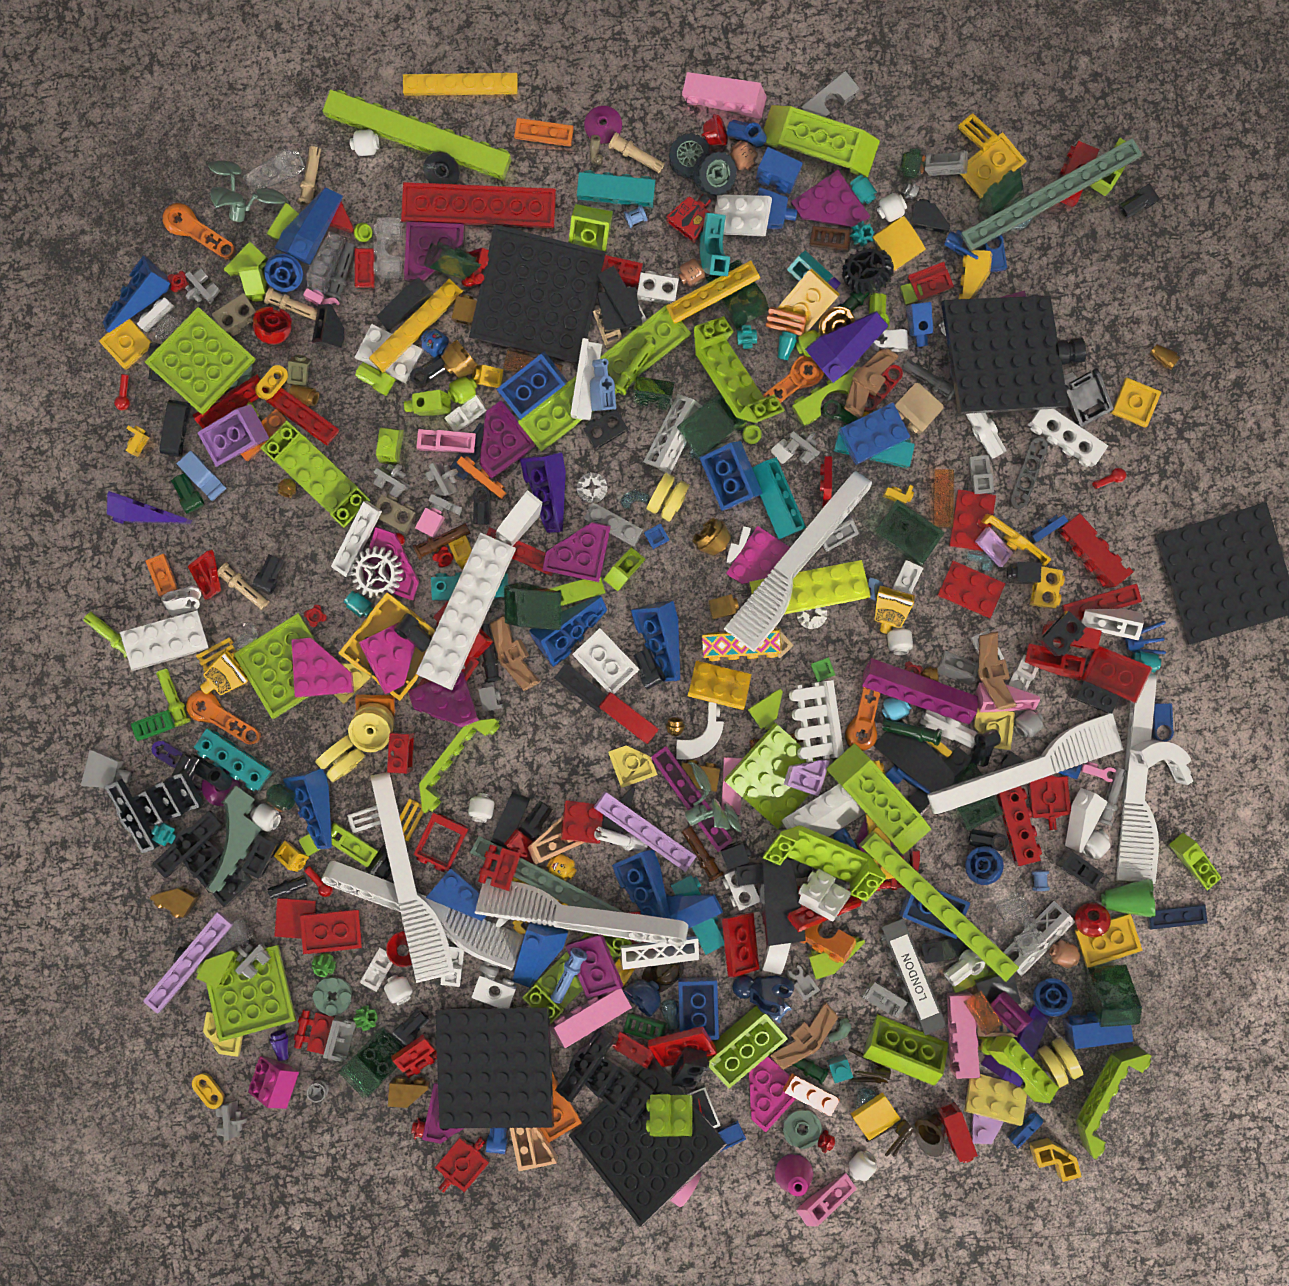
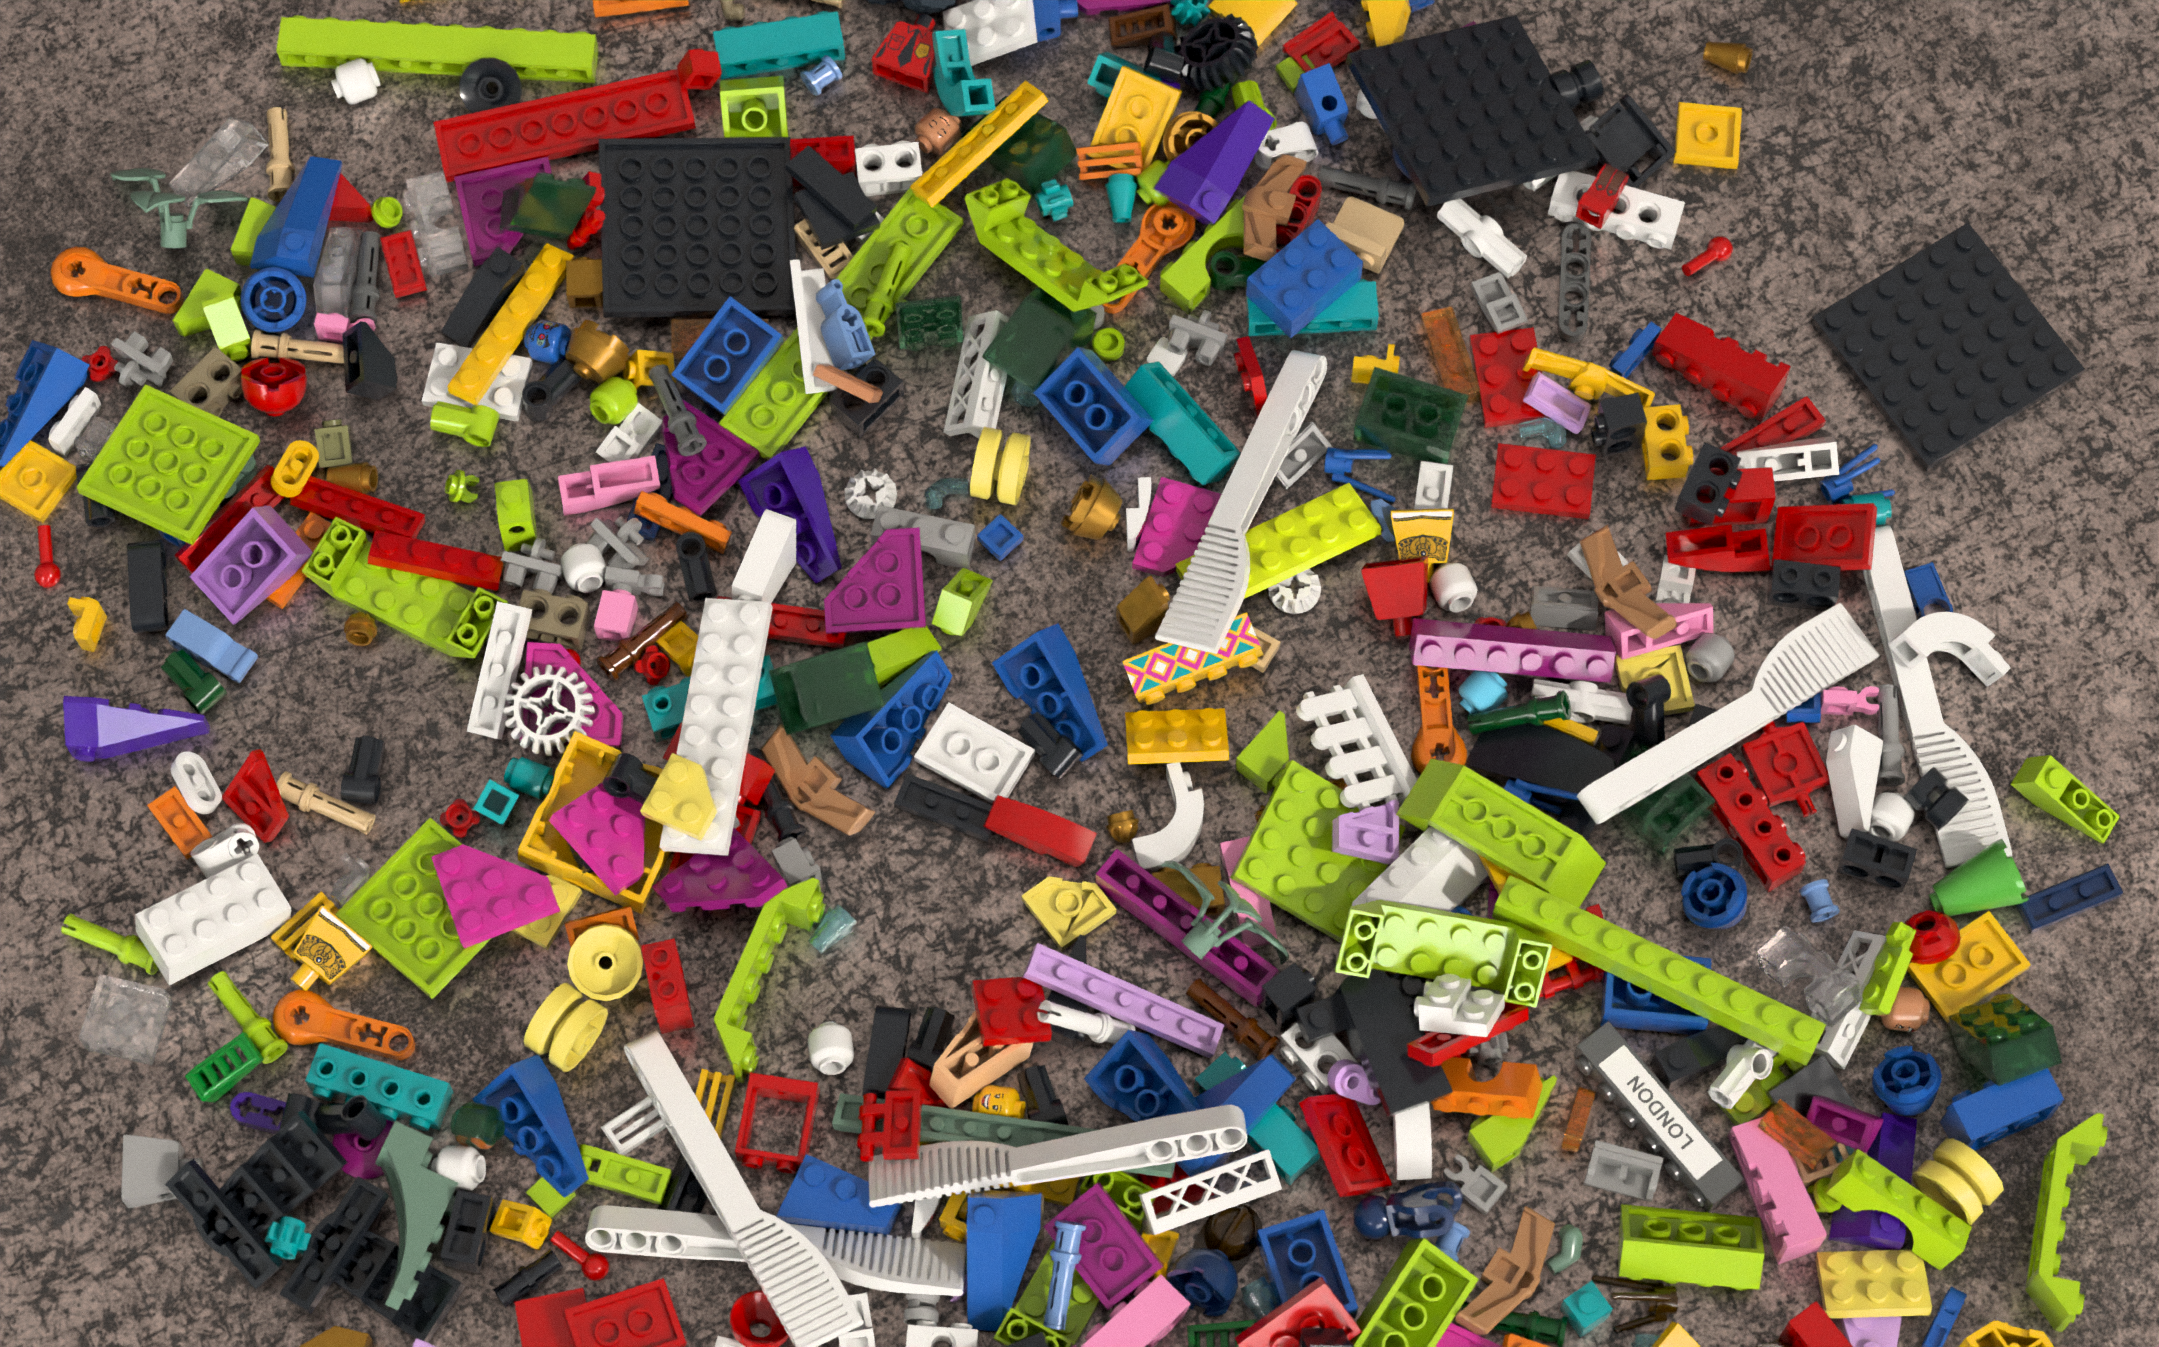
camera: 15 degrees left, 20 degrees down
lime torso [404,390,452,416] -> none
bright green plate [810,657,835,682] -> none
none -> clear brick [78,974,173,1065]
none -> white plate [170,752,222,814]
none -> red plate [367,530,504,591]
none -> lime plate [445,470,479,503]
none -> teal brick [473,778,520,825]
none -> white head [560,543,607,593]
none -> light yellow plate [640,753,717,841]
none -> dark grey pin [648,364,707,456]
none -> red plate [677,49,722,90]
none -> clear light blue cone [808,904,857,955]
none -> nougat tile [813,363,883,403]
none -> black piece [1017,1065,1069,1125]
none -> black piece [1143,31,1184,83]
none -> blue plant [1324,447,1396,503]
none -> lavender plate [1327,1059,1381,1105]
none -> red torso [1361,556,1428,636]
none -> clear orange beam [1561,1087,1596,1153]
none -> red leg [1575,164,1629,229]
none -> lime hinge [1858,922,1916,1015]
none -> black wheel [1904,767,1969,831]

